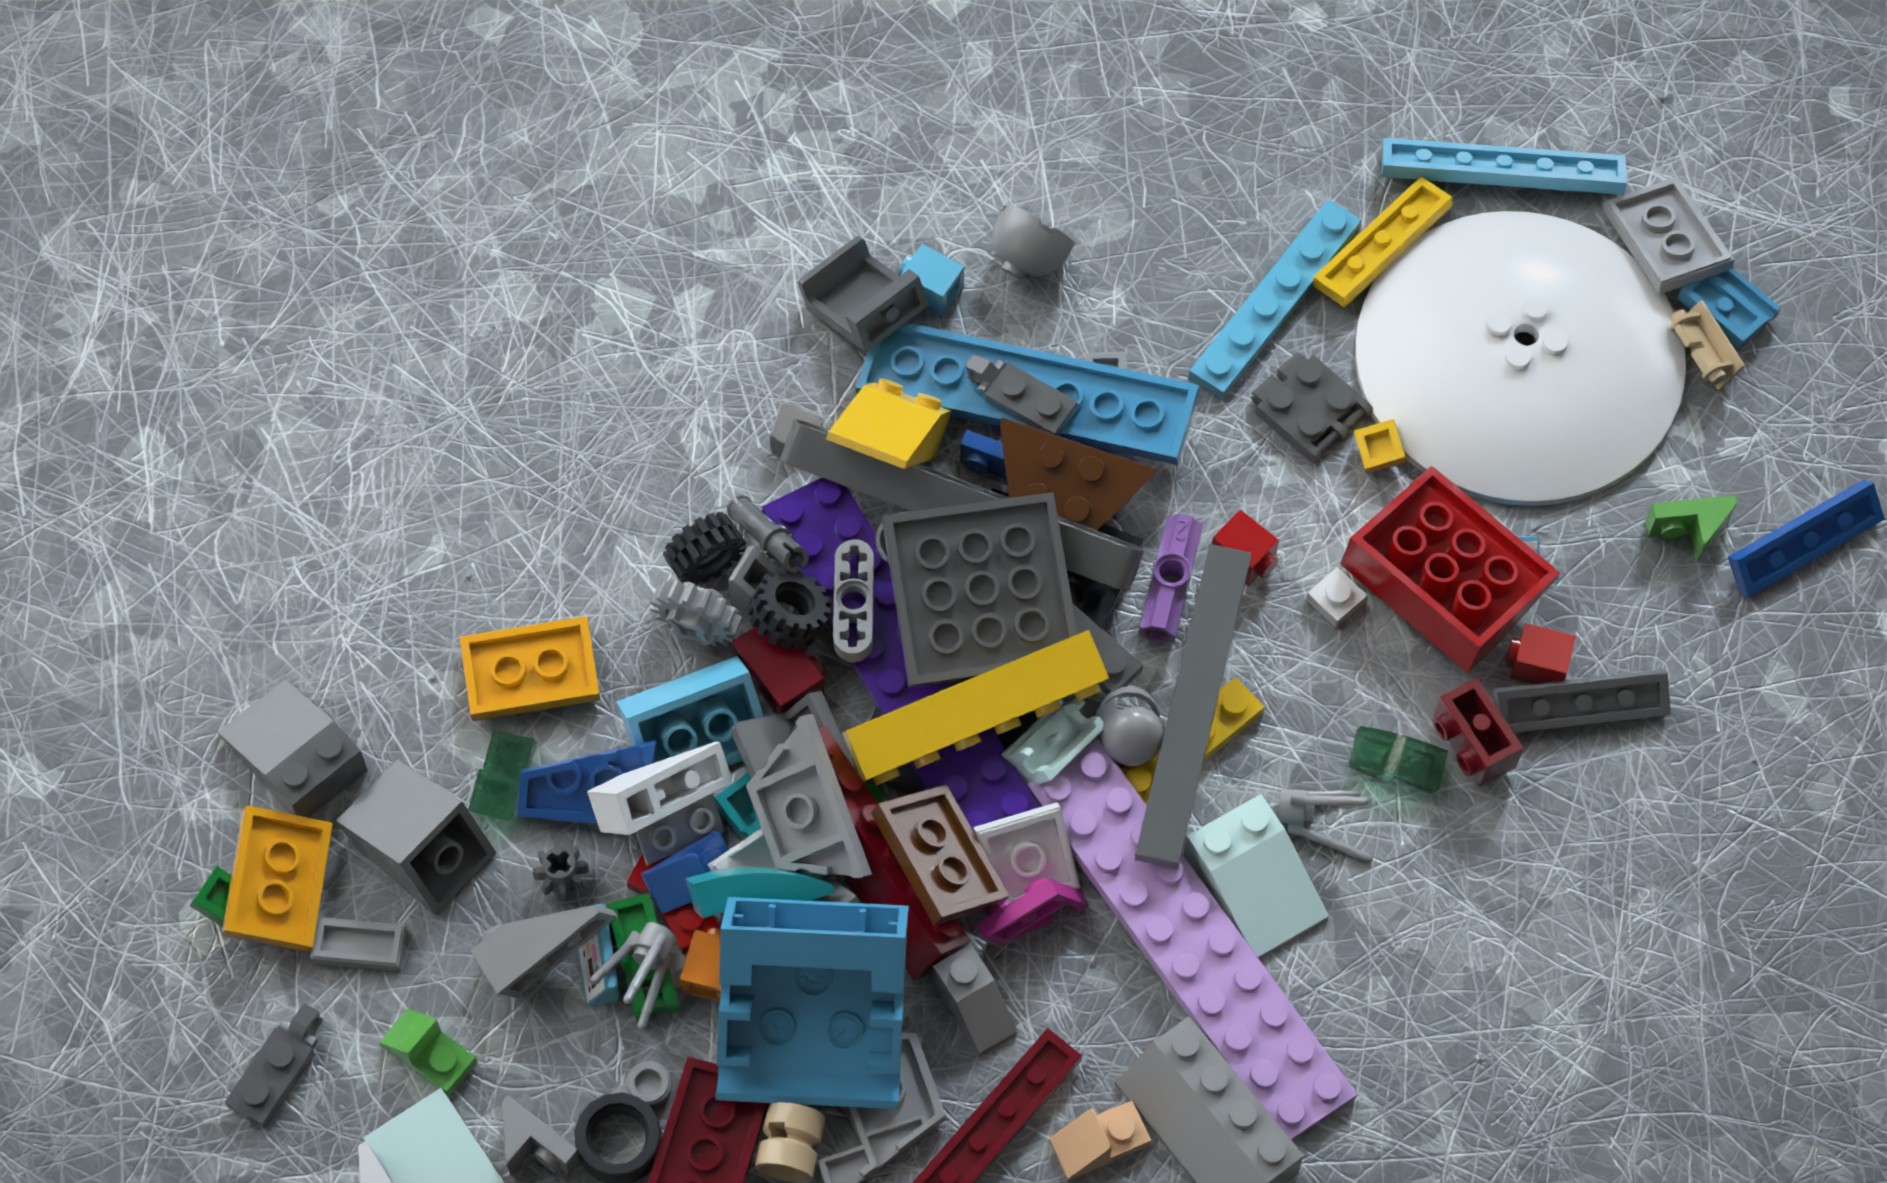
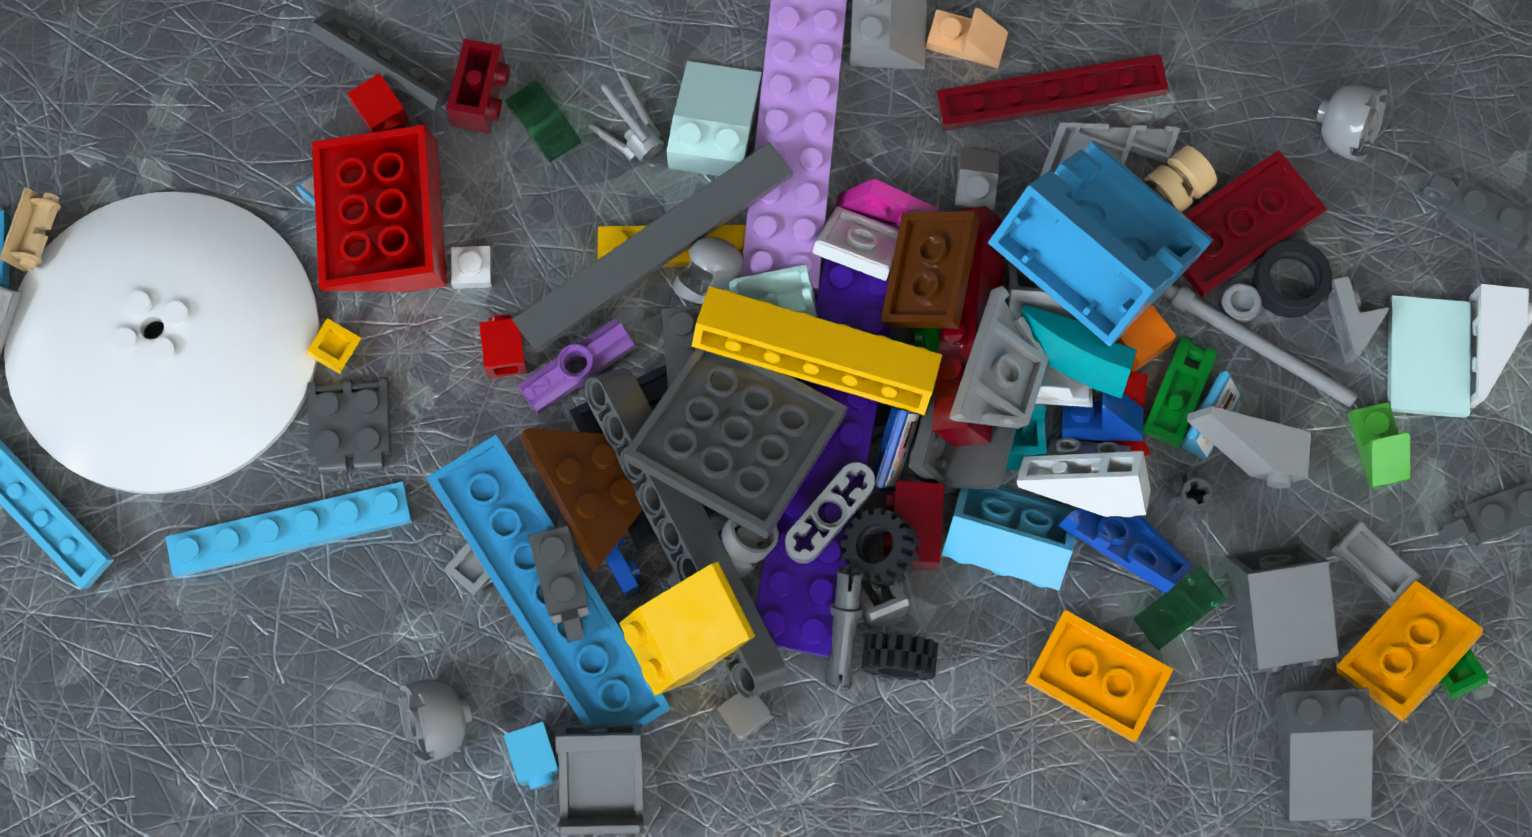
camera: 140 degrees left, 10 degrees up
light grey plant [589,922,677,1030] -> none
light grey gear [650,580,743,647] -> none
yellow plate [1313,177,1452,308] -> none
bright green slope [1645,495,1737,561] -> none
blue plate [1728,480,1885,597] -> none
none -> blue slope [872,406,921,488]
none -> light grey bar [1162,284,1358,408]

